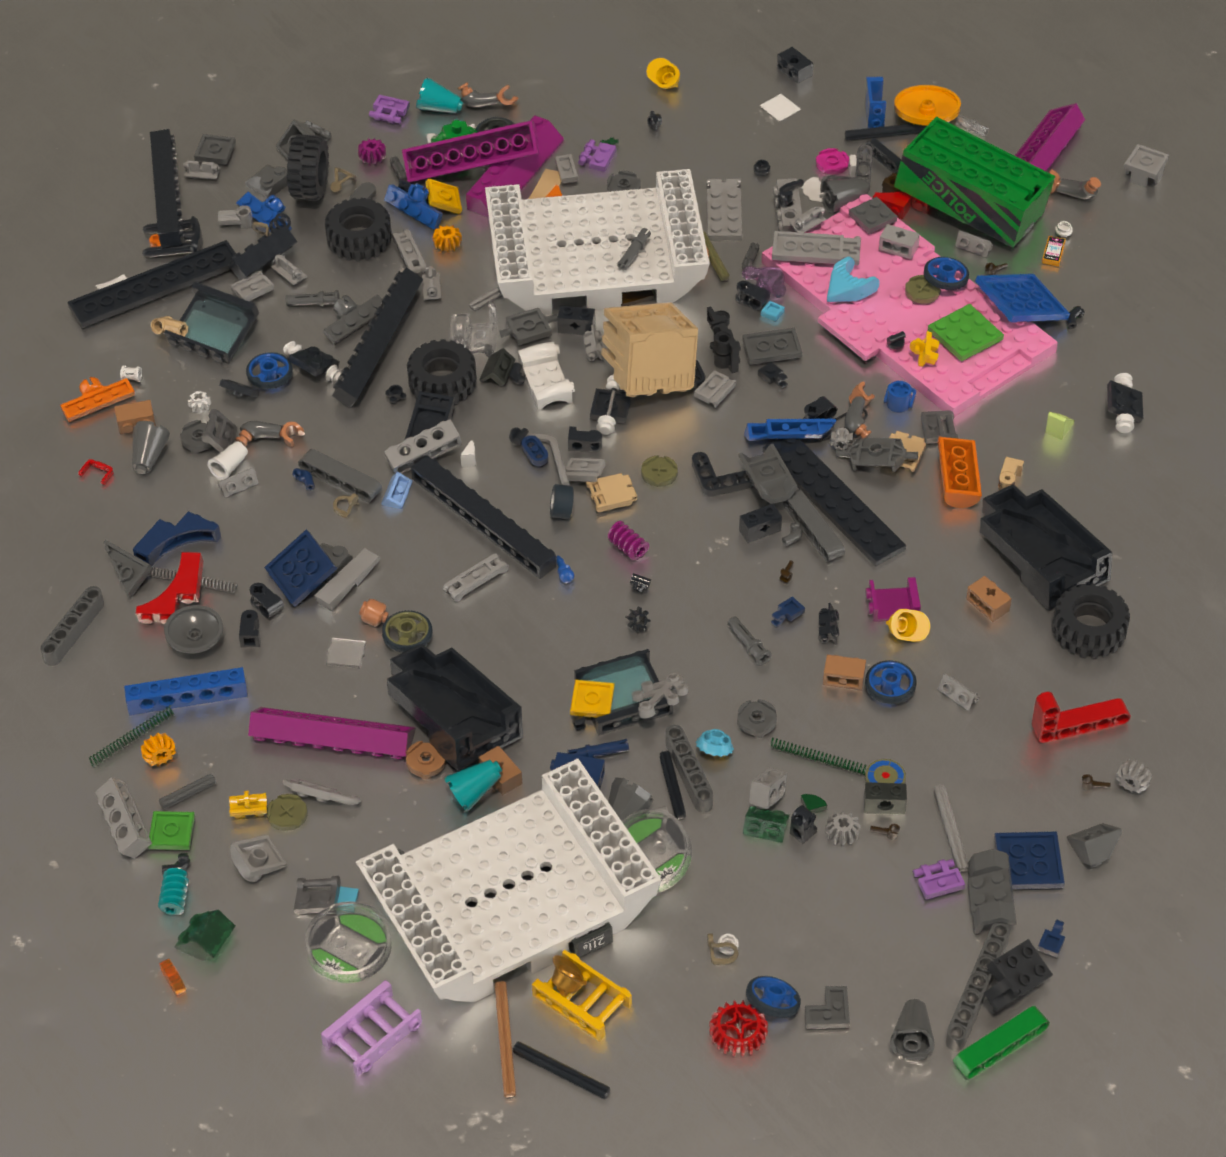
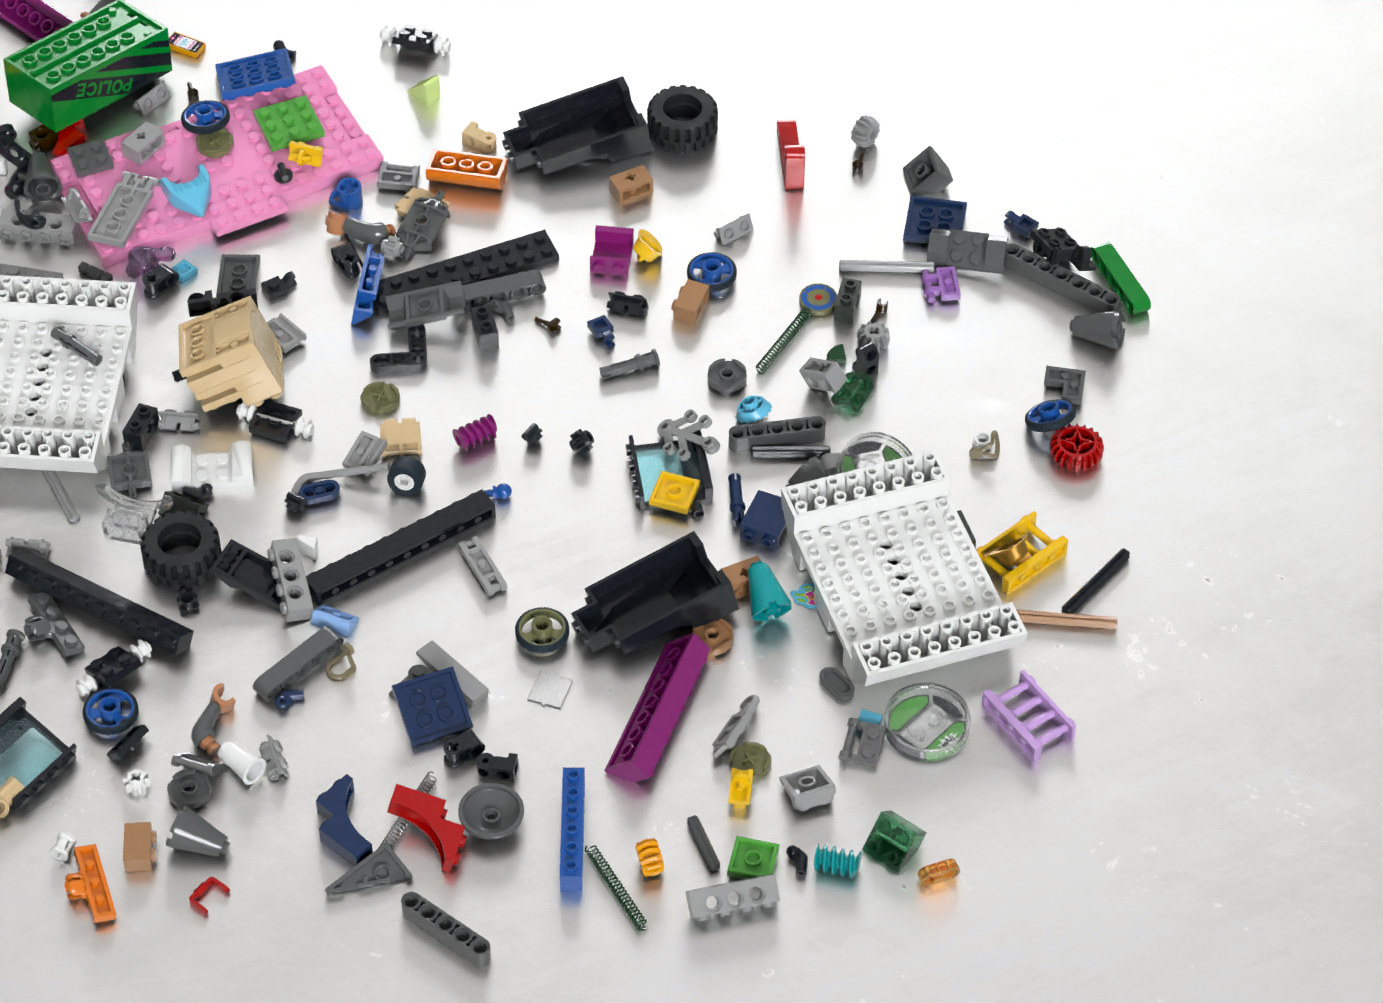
camera: 80 degrees left, 0 degrees up
nougat head [359,599,389,627] -> none
black leg [568,426,602,452] -> none

